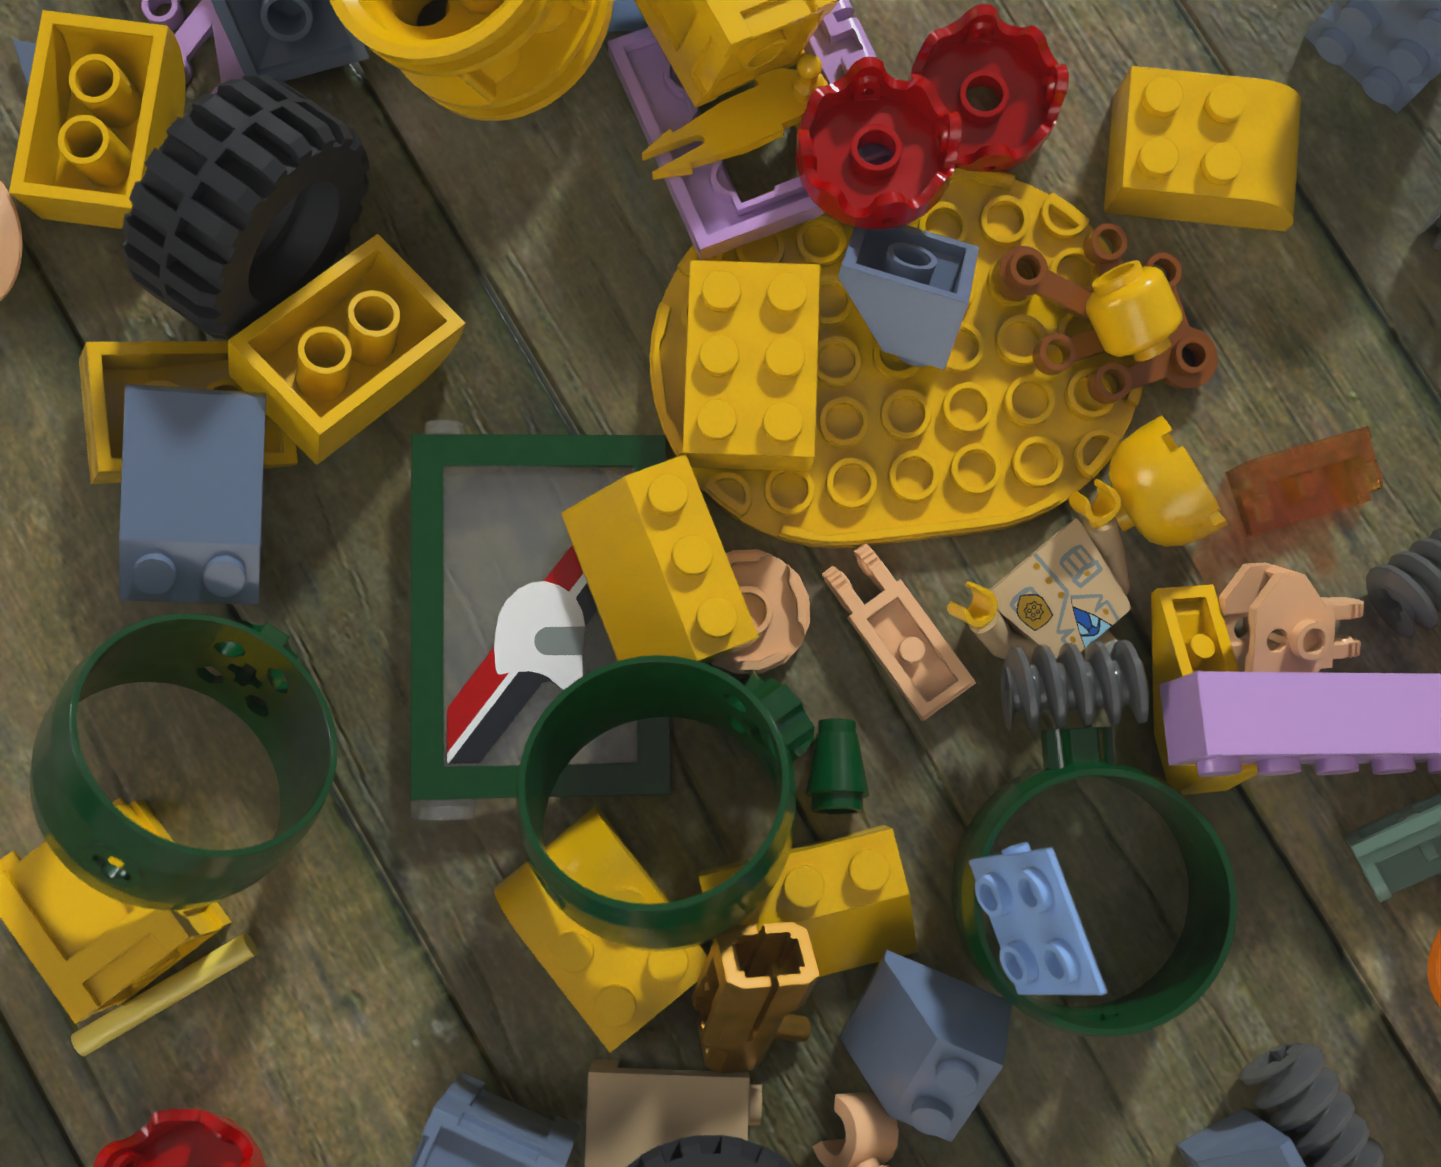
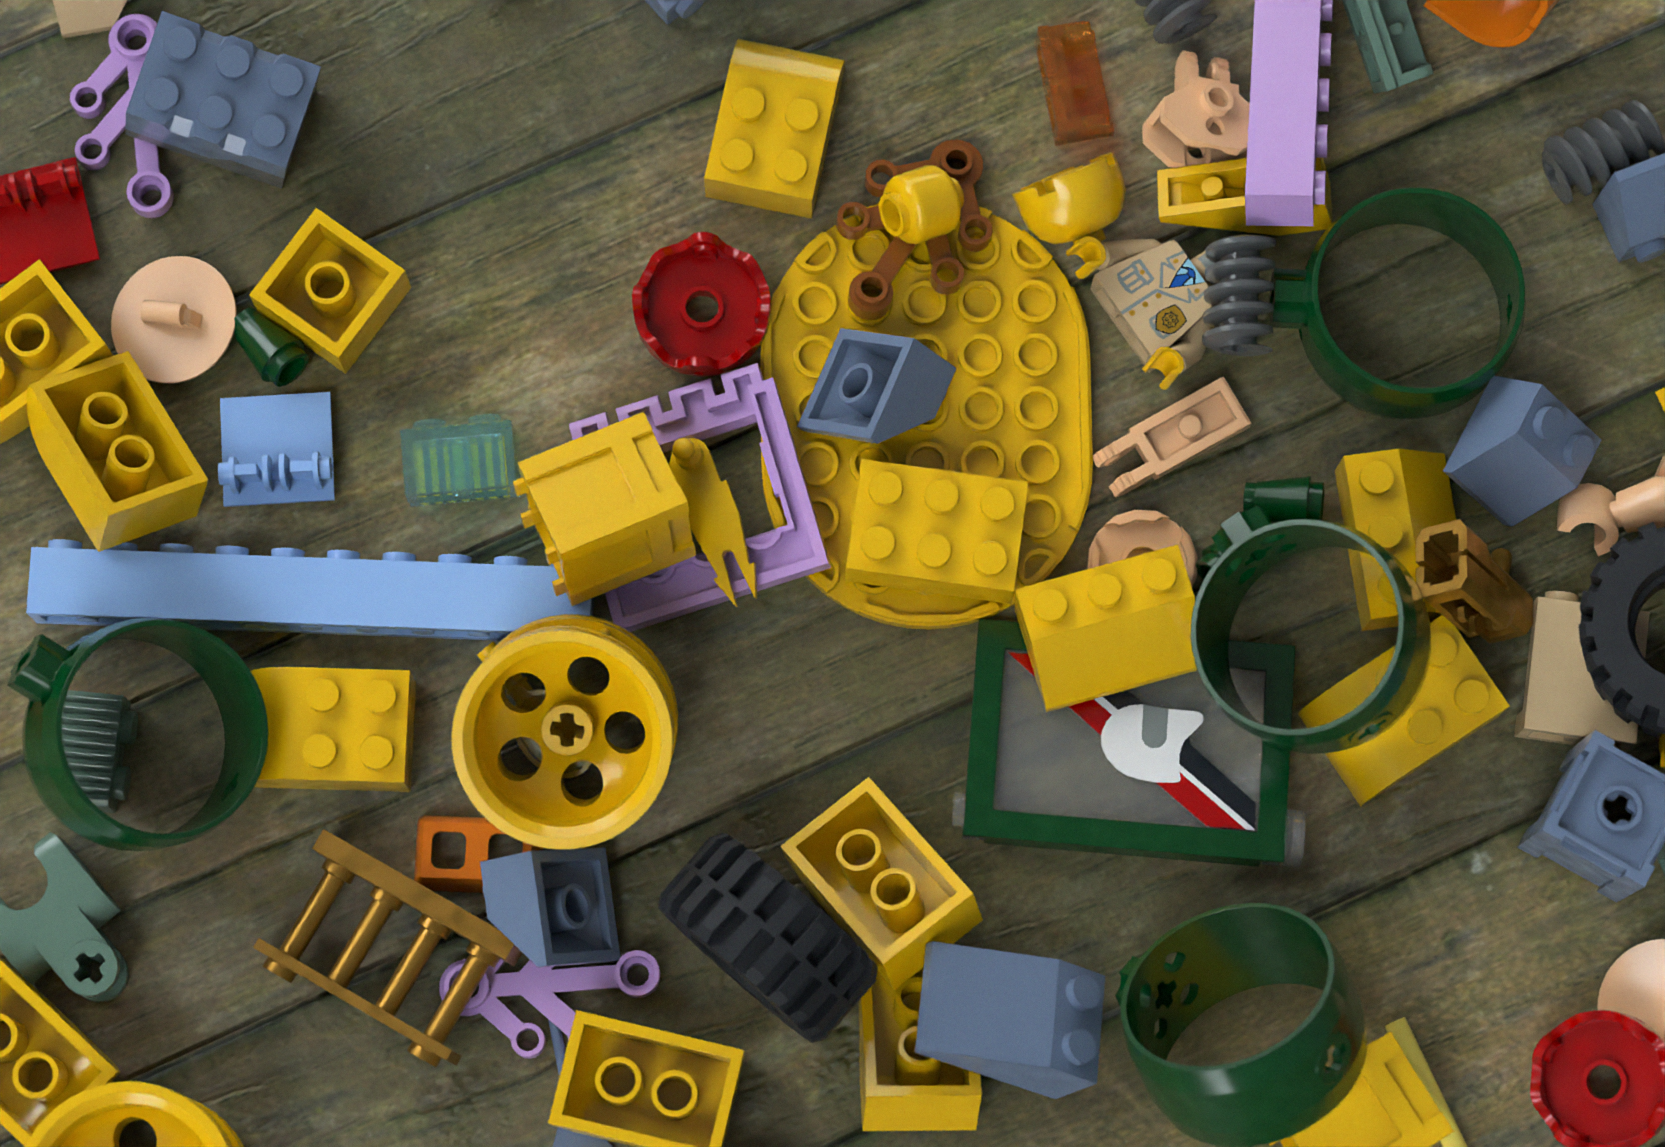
camera: 85 degrees left, 5 degrees down
red plate [796,56,962,229] -> none
light blue hinge [969,842,1106,995] -> none

